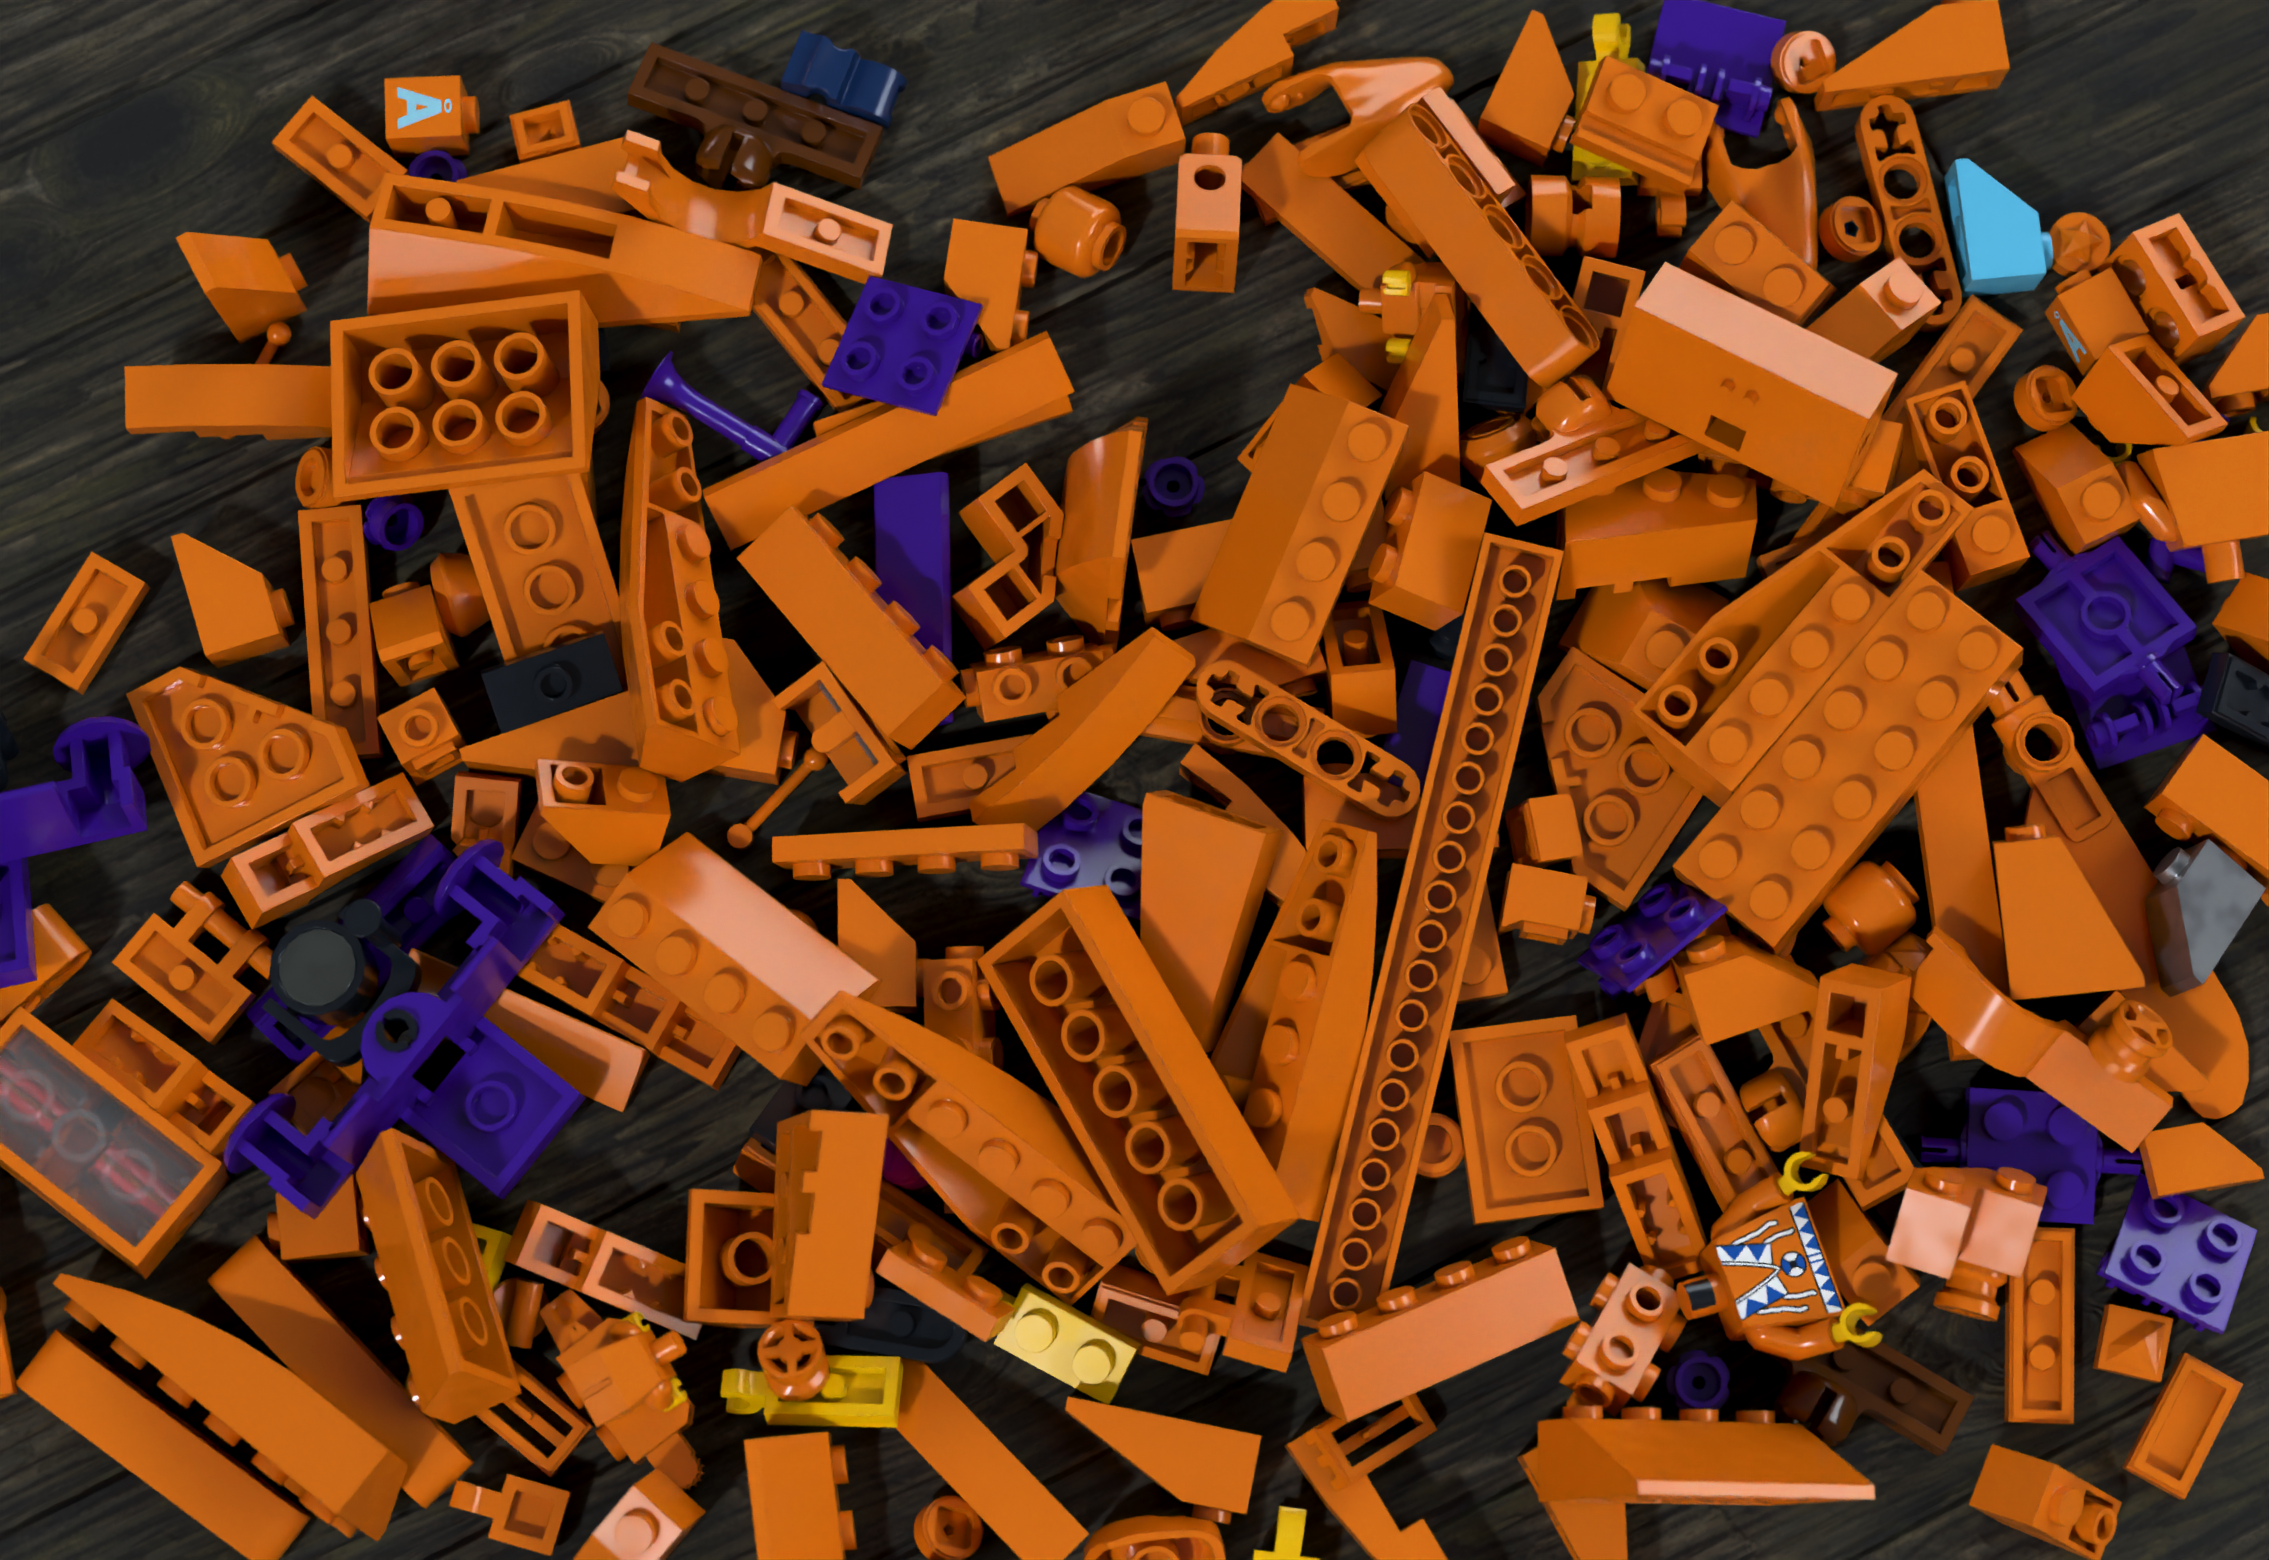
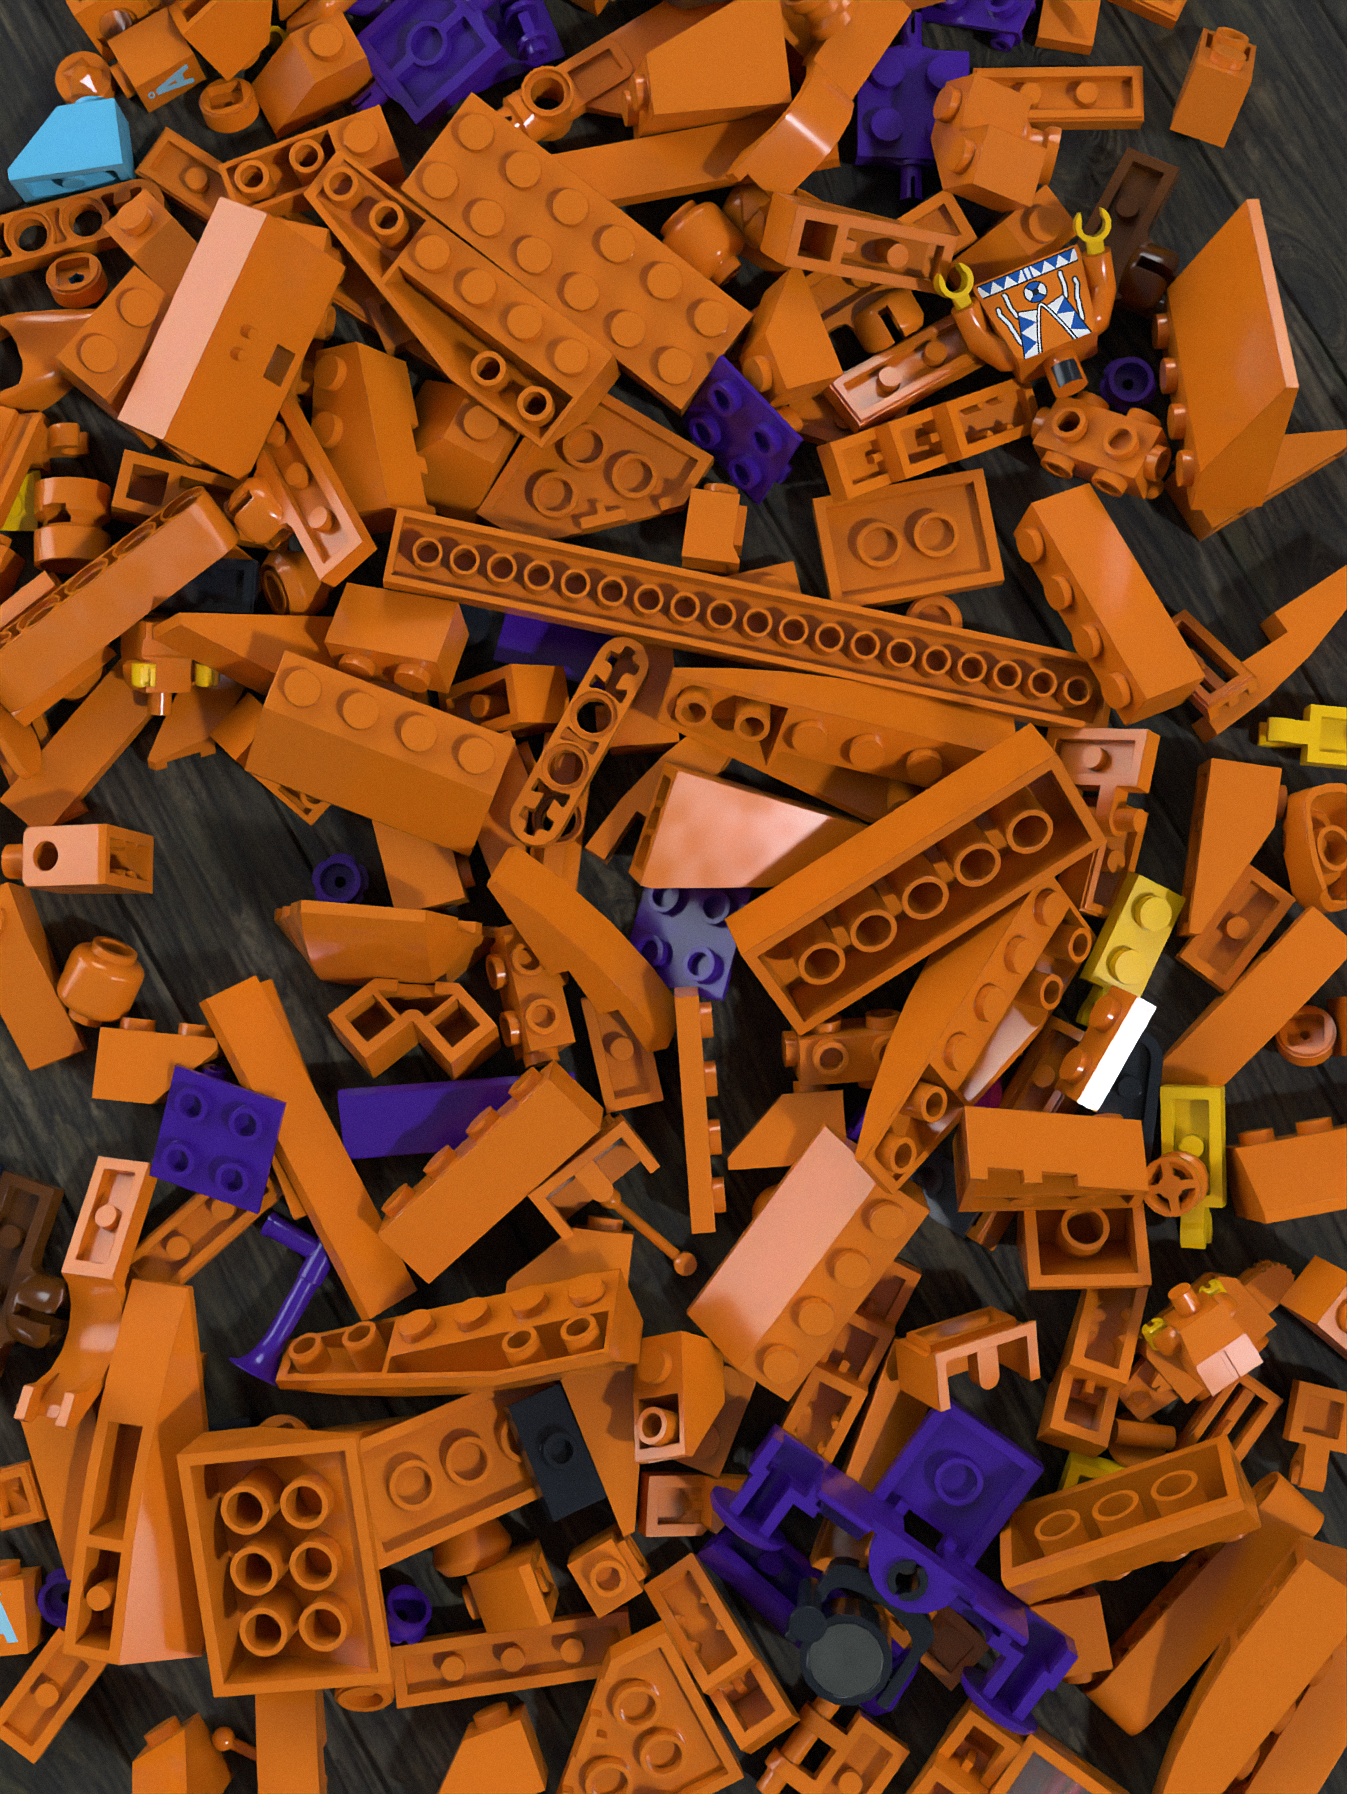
camera: 85 degrees left, 5 degrees up
orange slope [1505,794,1583,868] -> none
none -> orange window [895,1306,1040,1412]
none -> orange plate [1175,864,1296,993]

